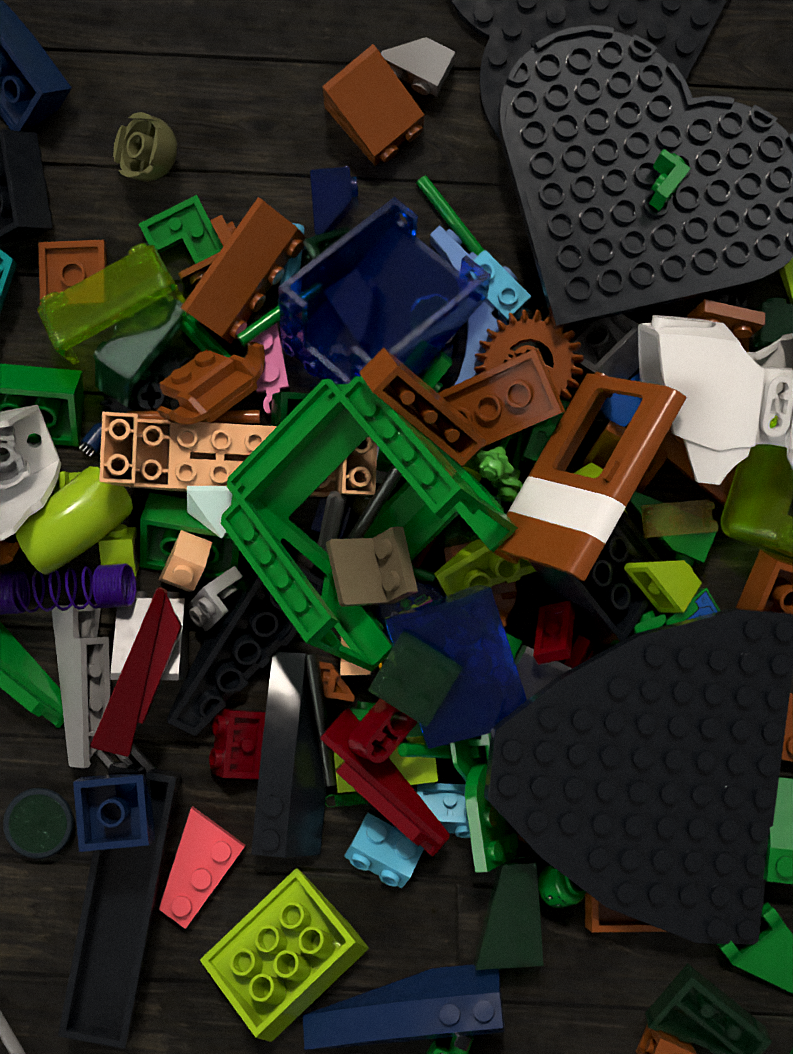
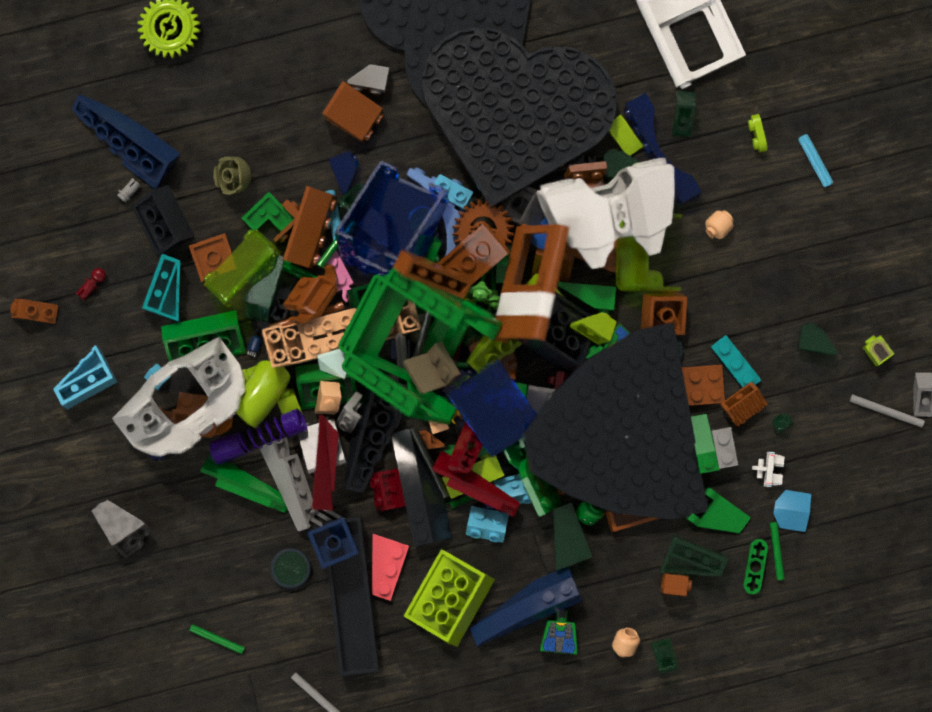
camera: 10 degrees left, 0 degrees up
clear green plate [368,631,463,727] -> none
green bar [398,743,452,759] -> none
green bar [416,175,484,256] -> none
dark red plate [533,600,576,665] -> none
clear yellow hinge [641,499,718,539] -> none
green bracket [649,149,691,211] -> none

